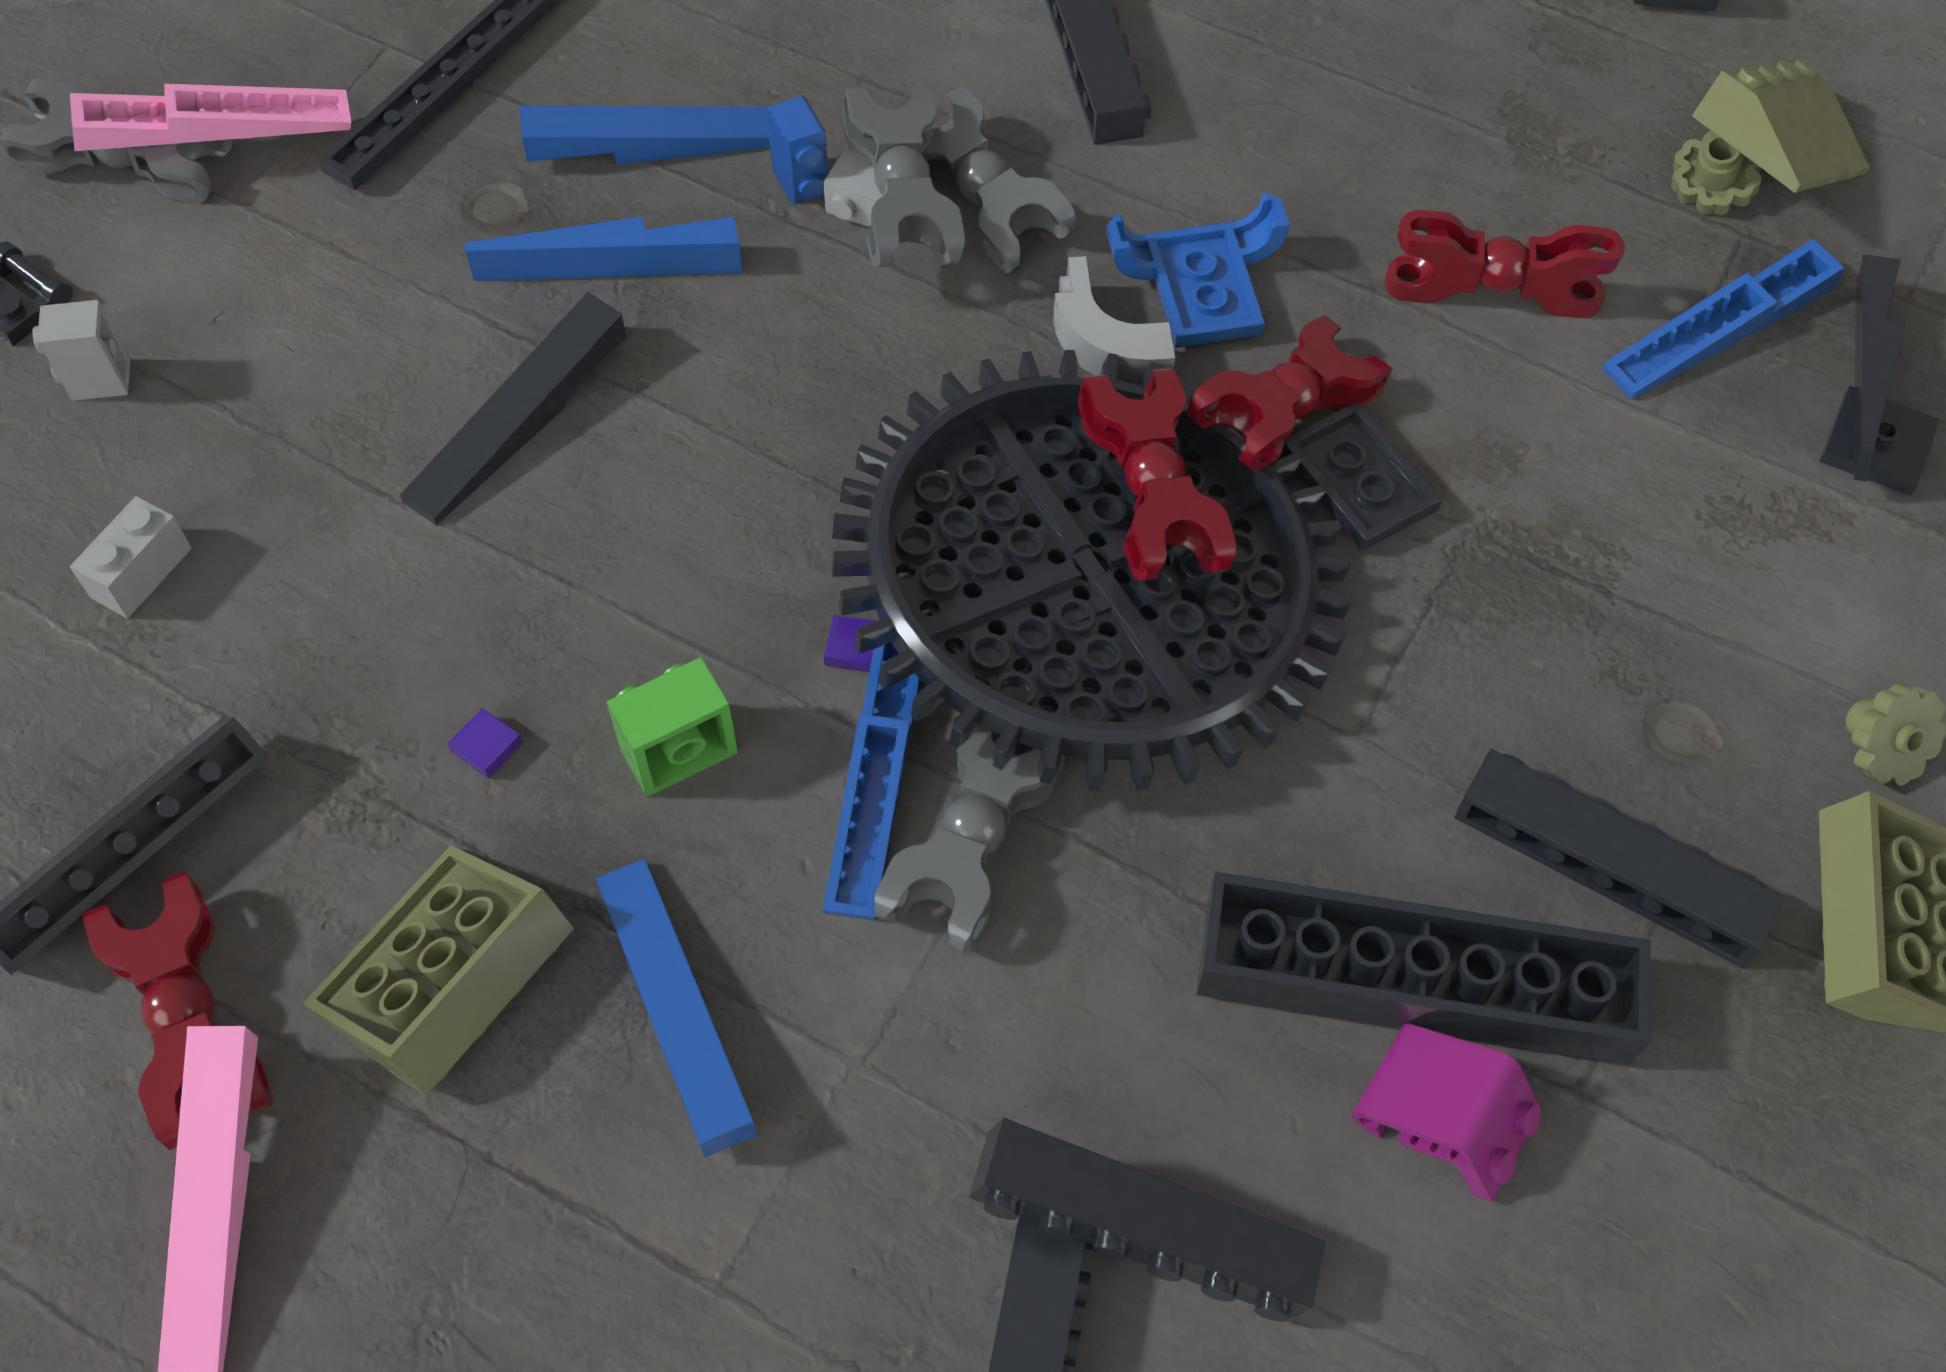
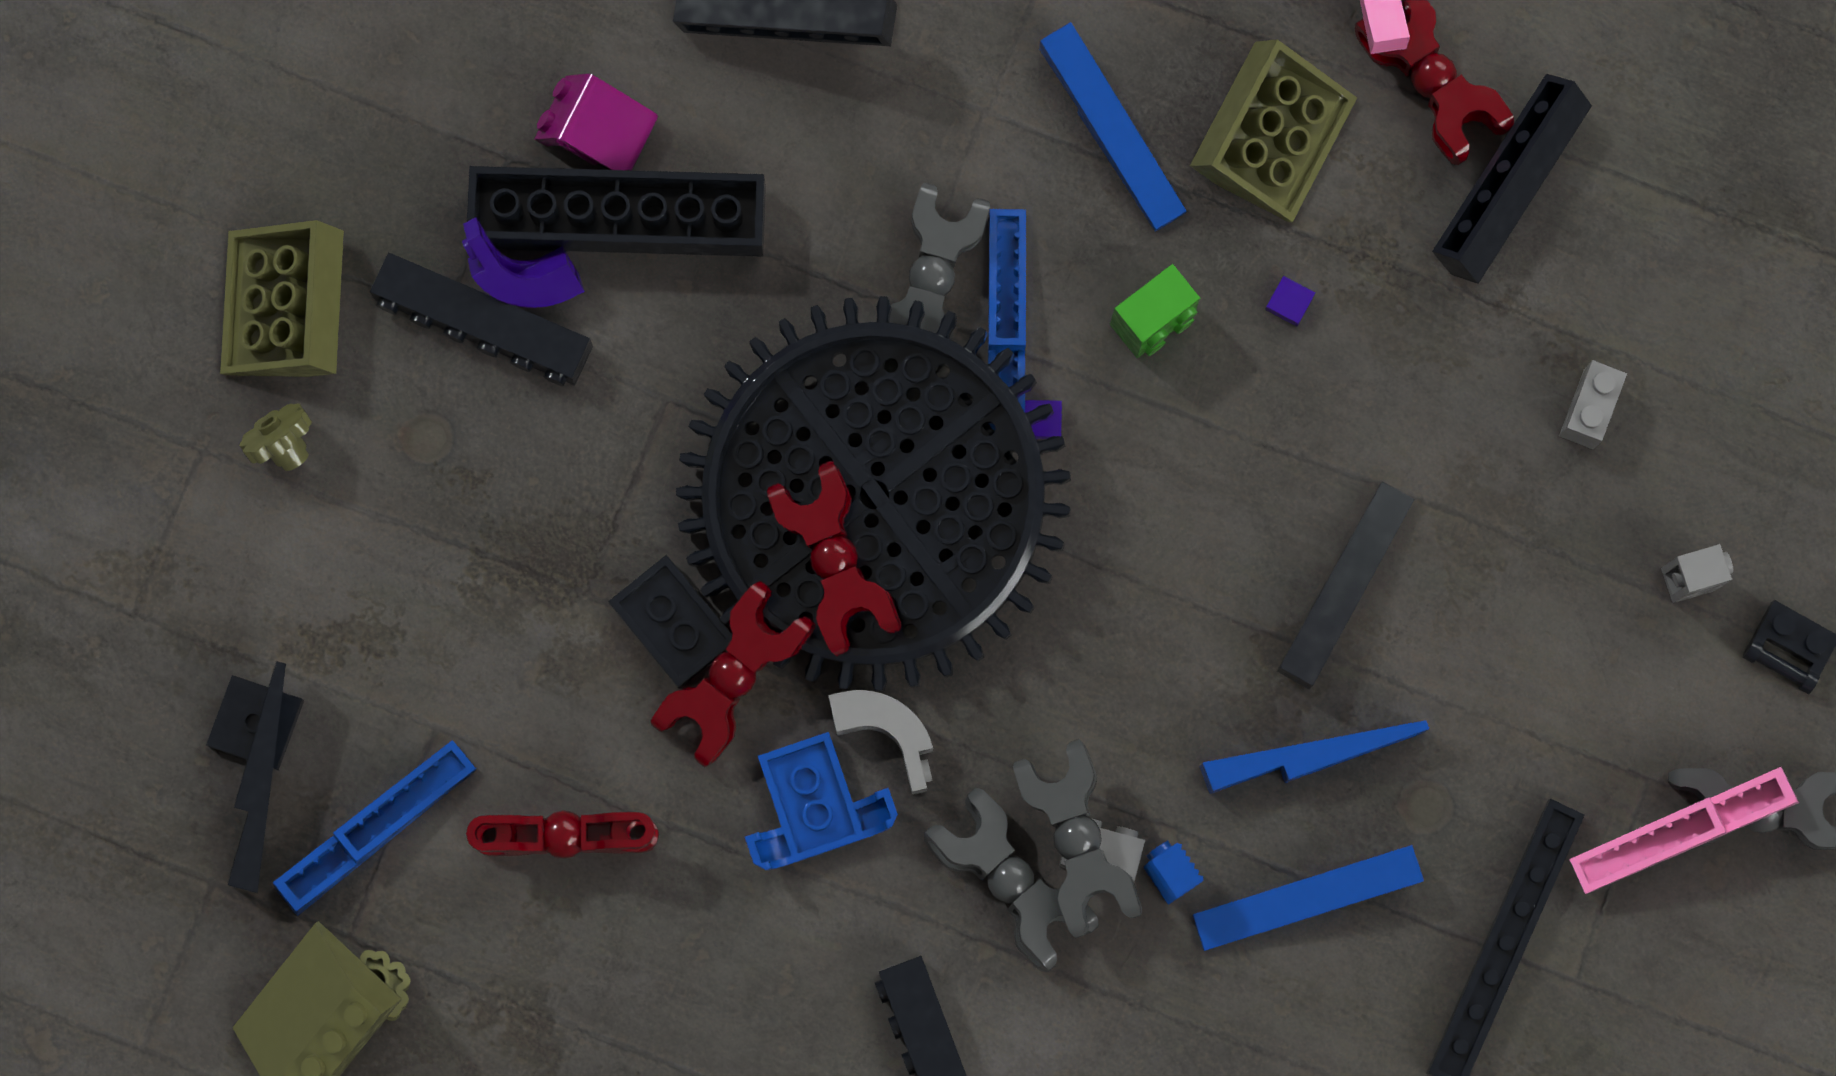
camera: 170 degrees right, 20 degrees up
none -> dark purple arch [462,217,585,308]

